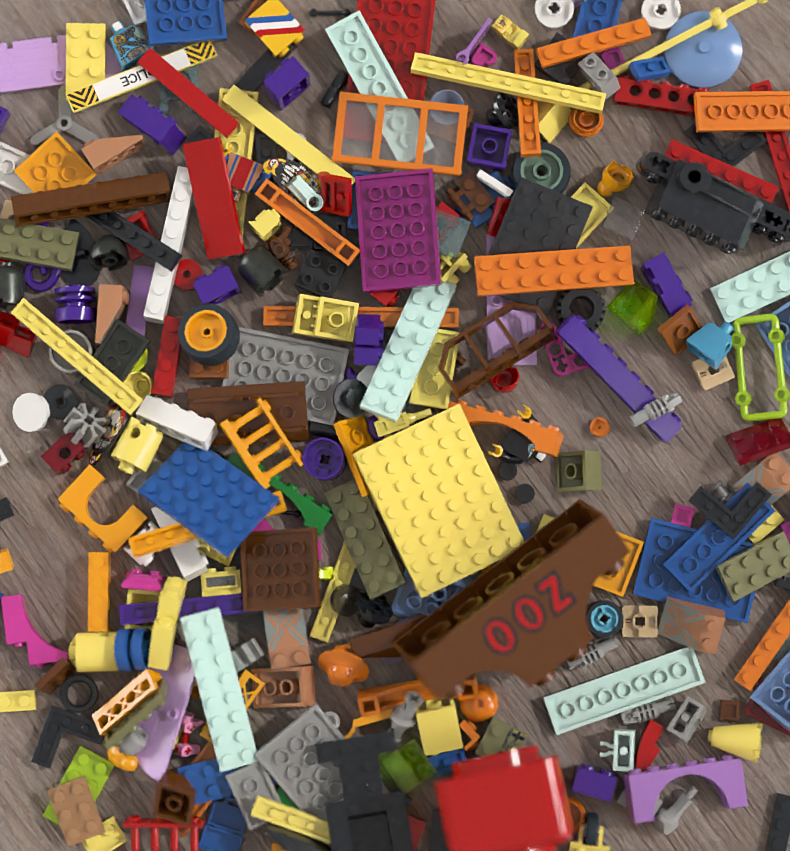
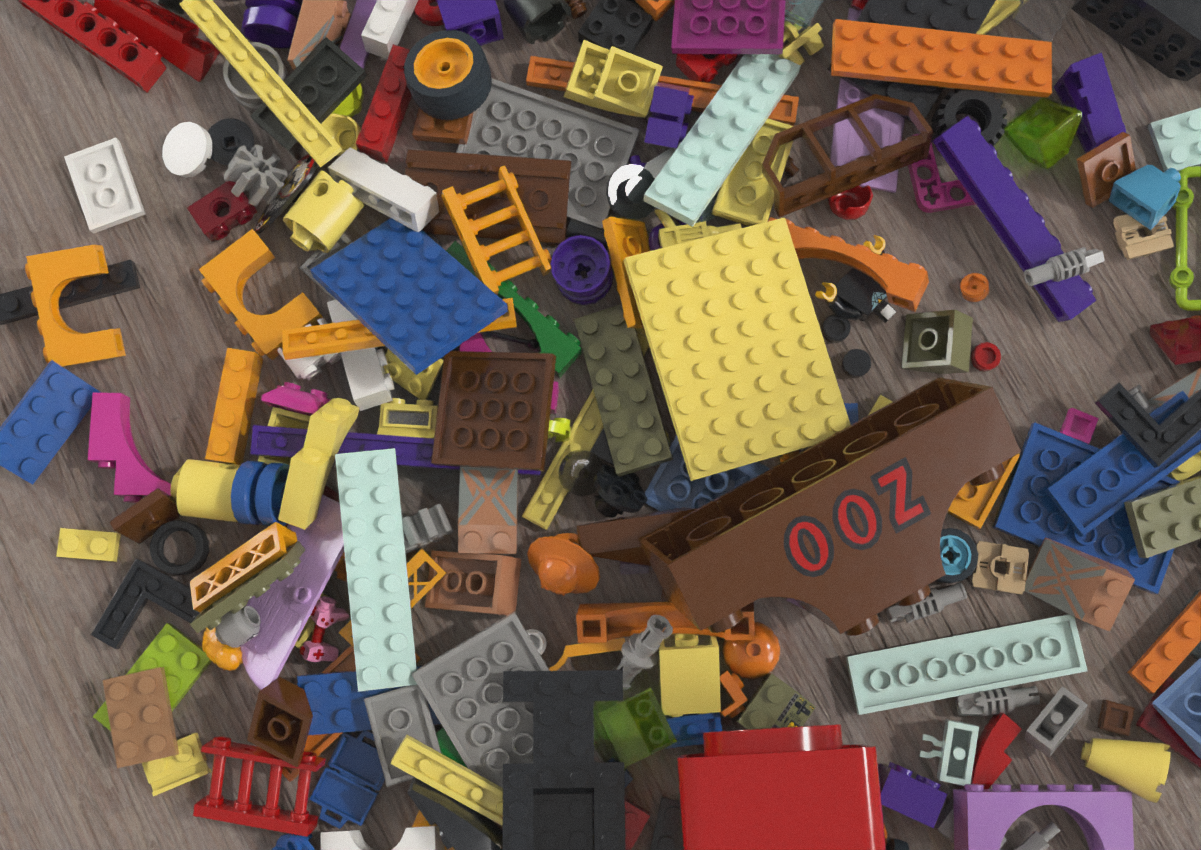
camera: 10 degrees right, 5 degrees down
none -> red tile [971,342,1001,372]

